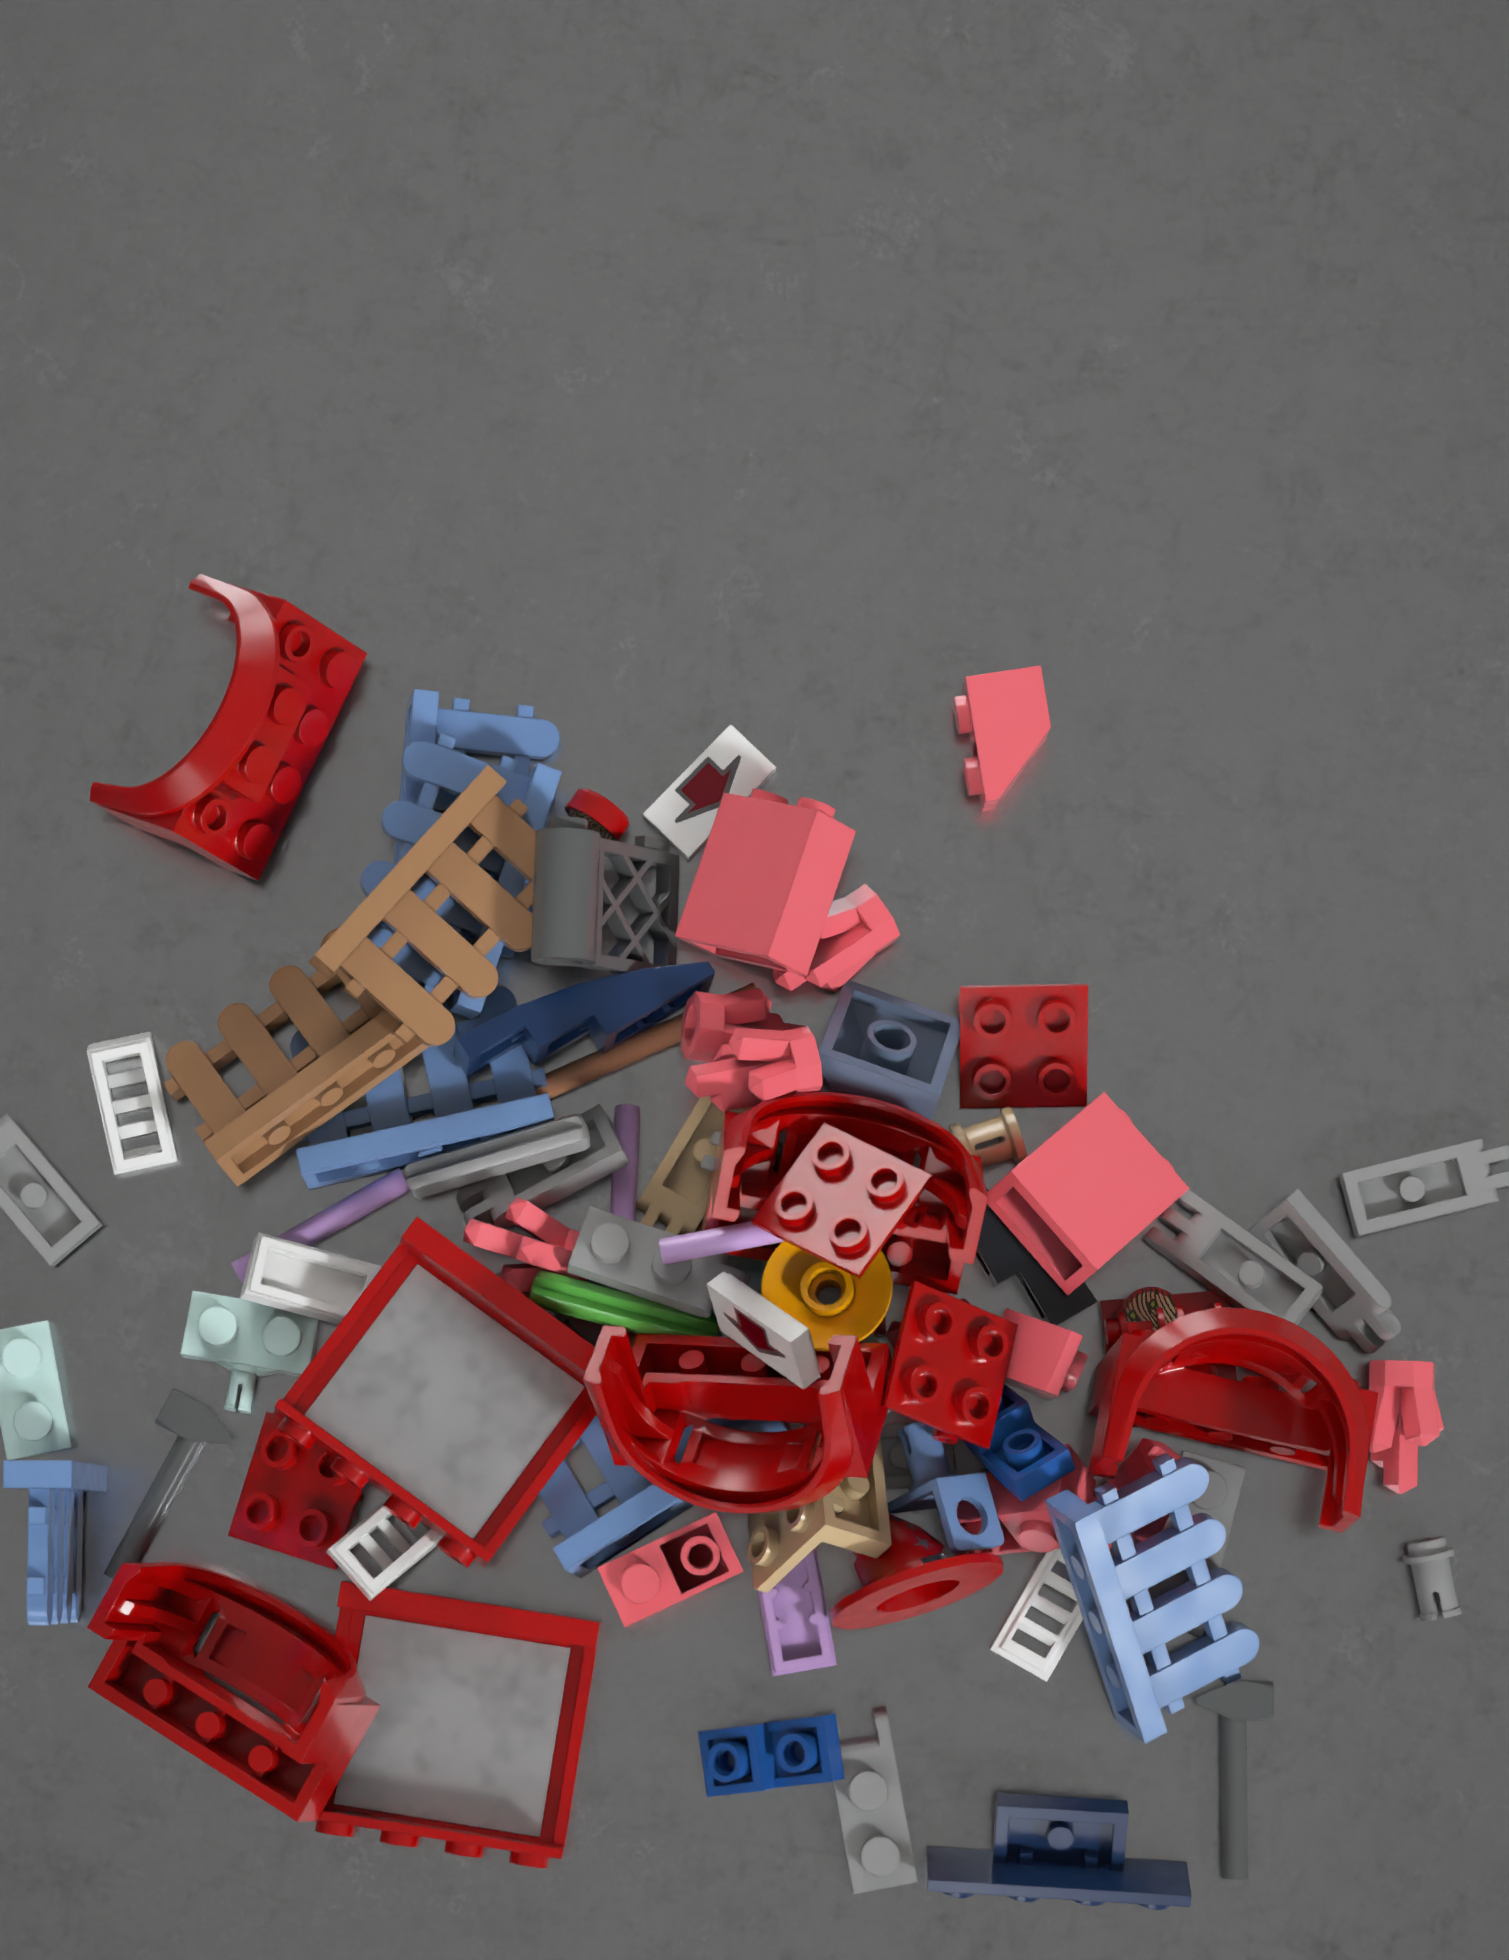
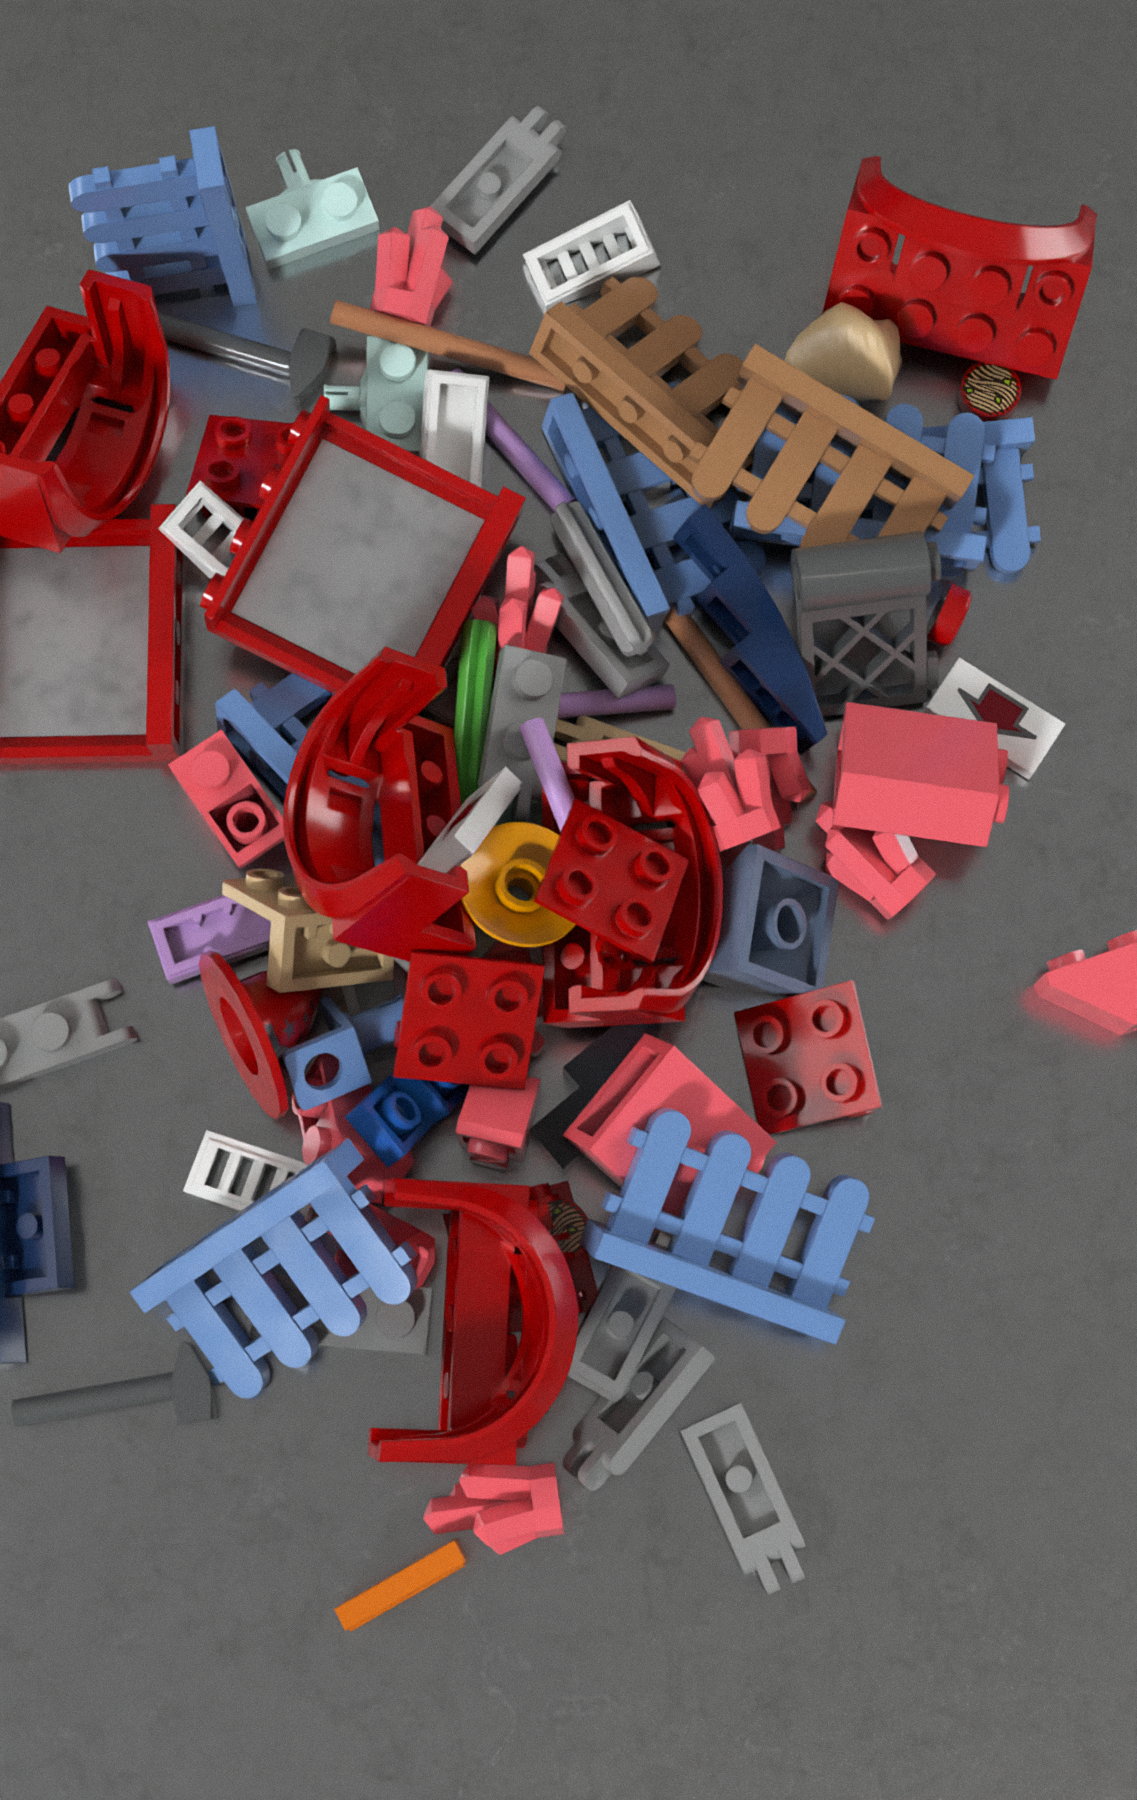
camera: 85 degrees right, 5 degrees down
blue slope [698,1713,845,1797] -> none
tan bush [948,1106,1027,1168] -> none
light grey pin [1403,1536,1462,1621] -> none
none -> nougat bar [329,300,566,392]
none -> orange tile [334,1538,469,1632]
none -> coral rock [369,206,453,327]
none -> medium blue fence [579,1108,875,1345]
none -> tan hair [785,302,902,402]
none -> tile [957,362,1021,422]

